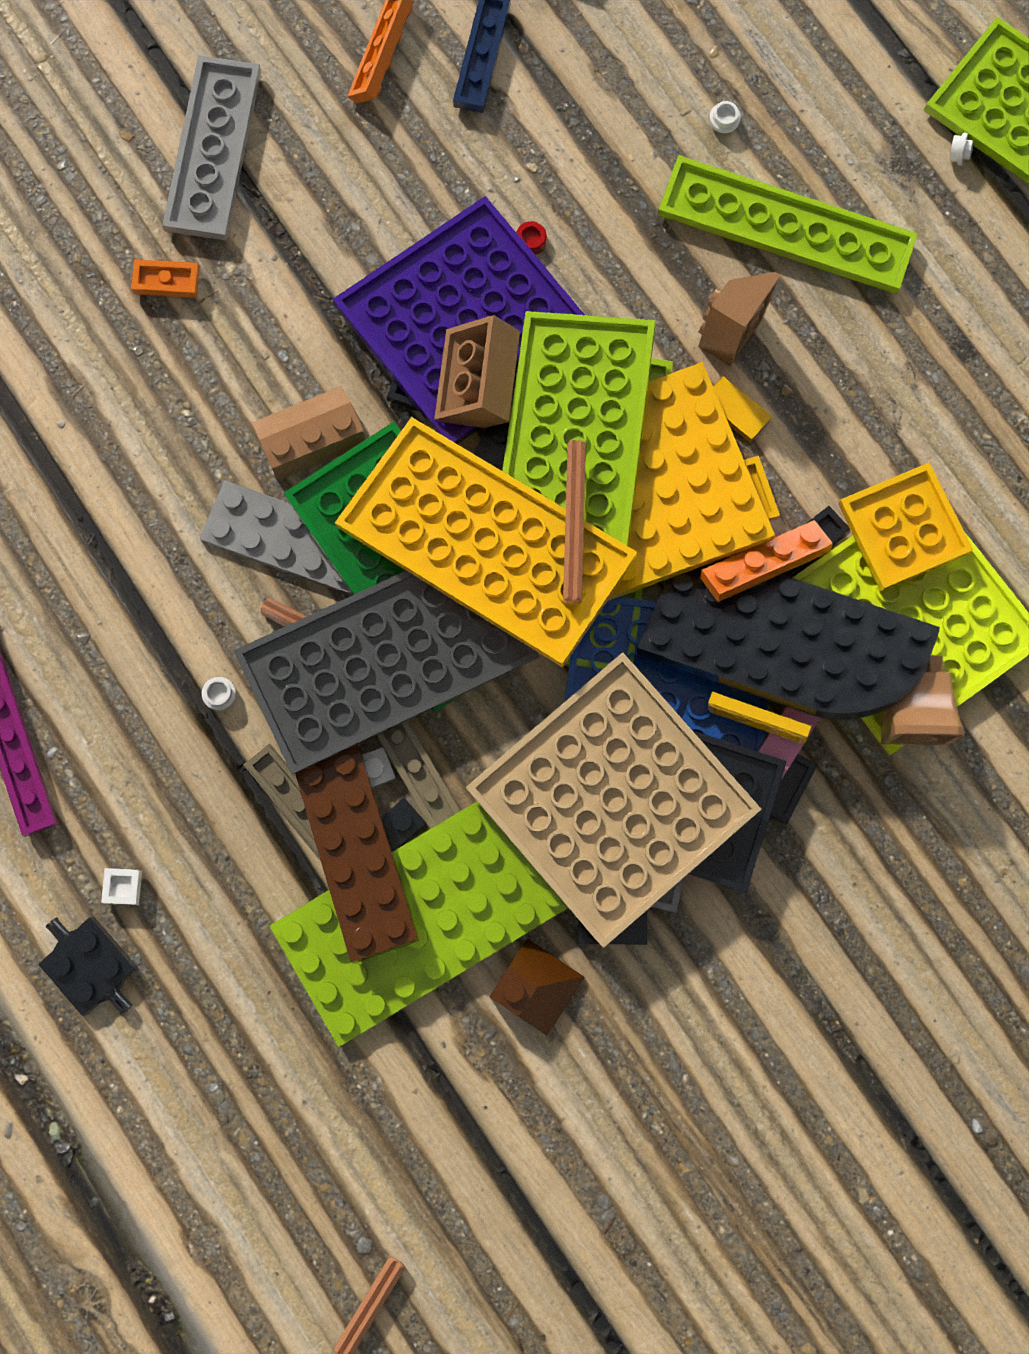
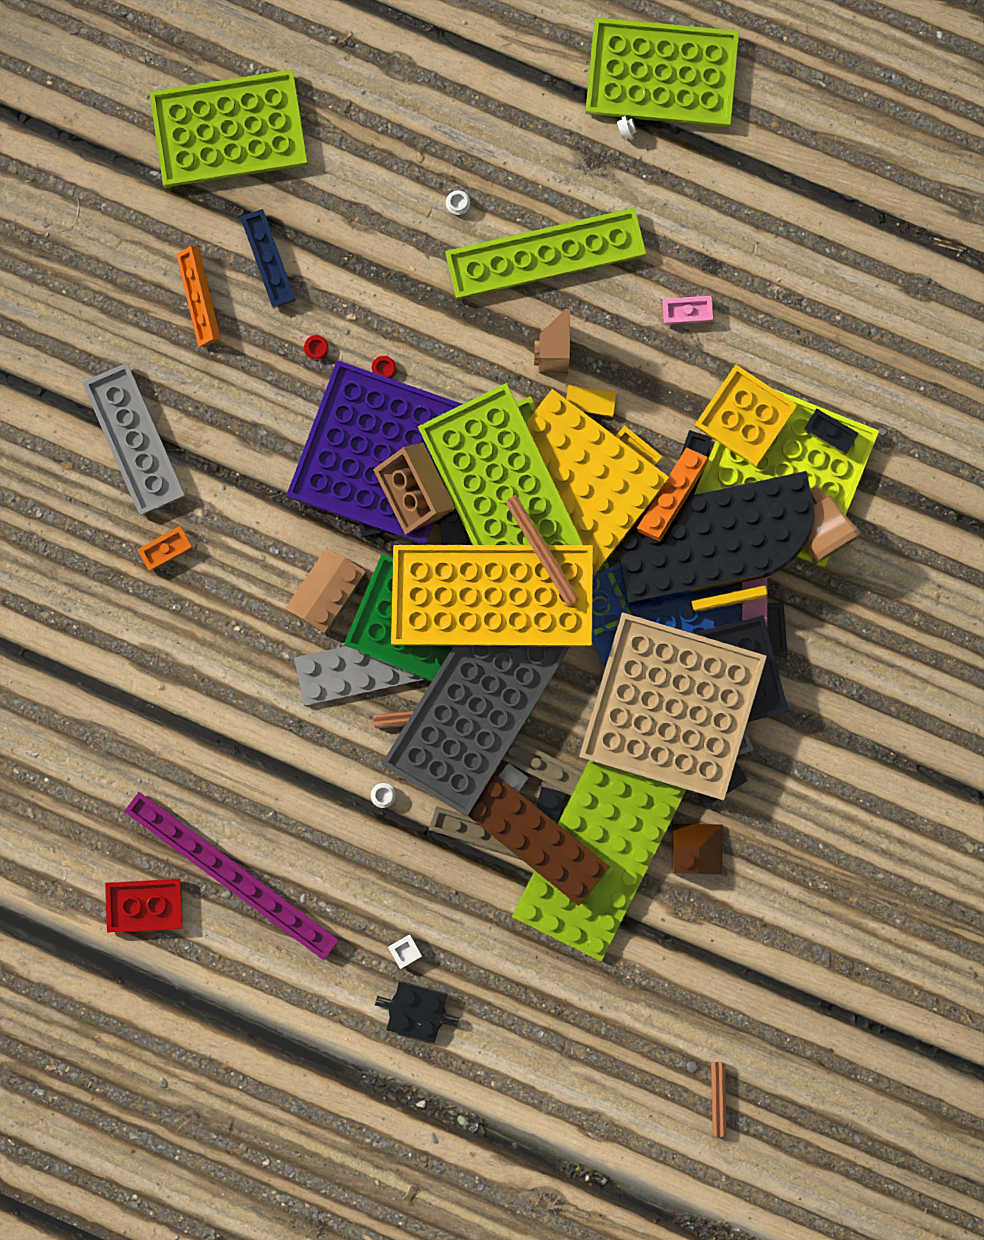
camera: 25 degrees left, 5 degrees up
none -> red tile [304,335,329,361]
none -> bright pink plate [662,296,713,325]
none -> black plate [803,408,859,456]

